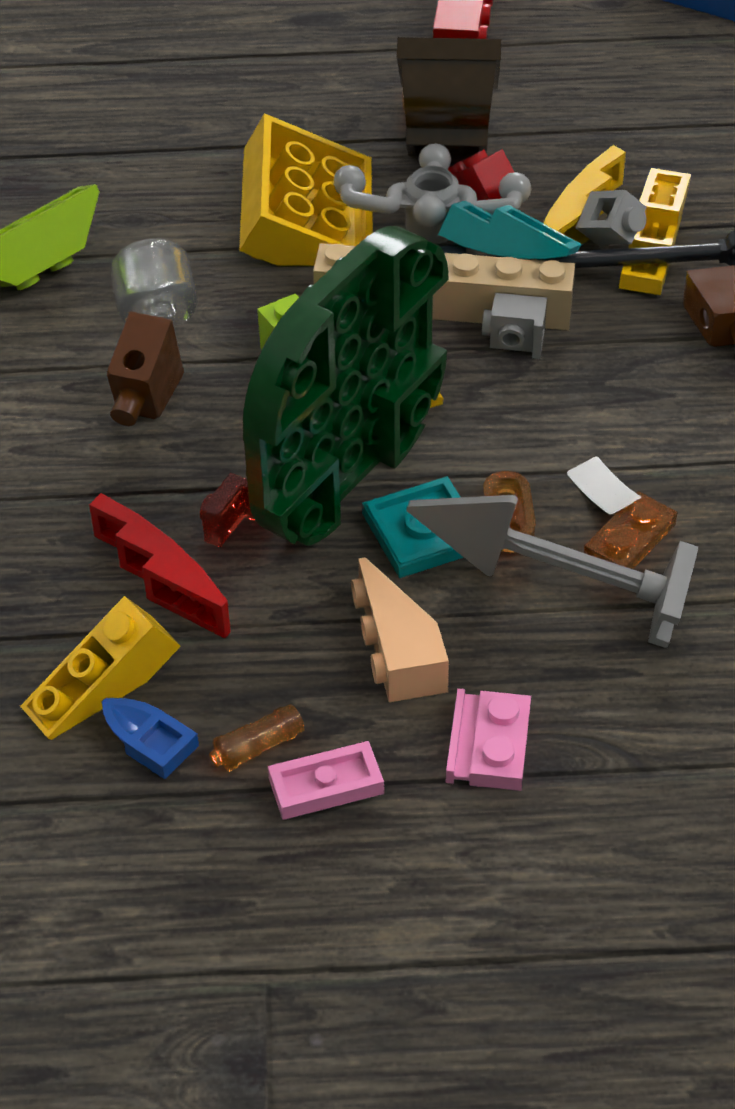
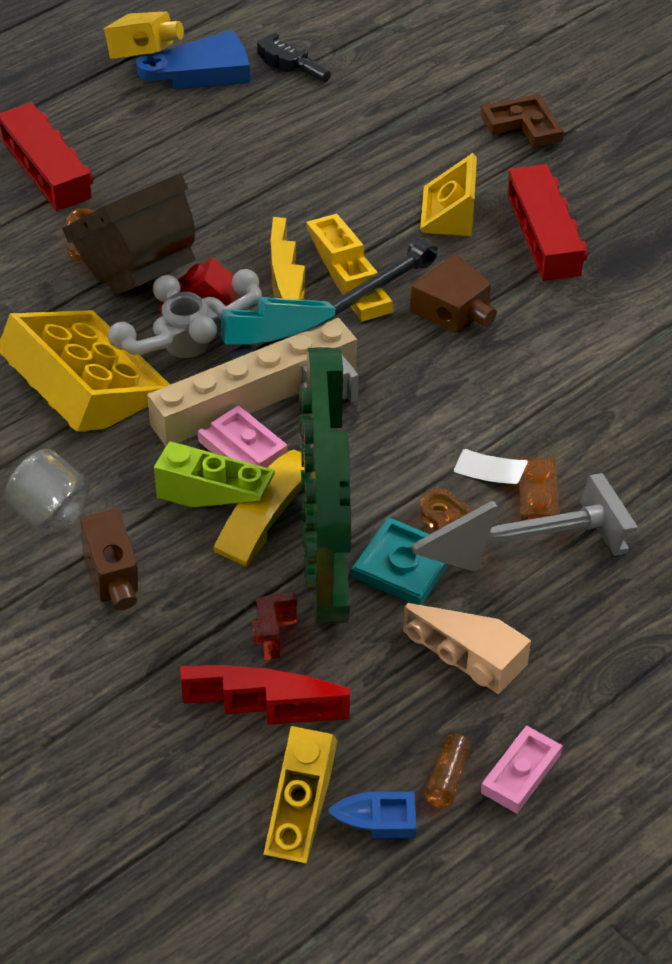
camera: 40 degrees left, 0 degrees up
bright pink plate [446,688,531,791] -> none
light grey brick [576,190,647,249] -> none

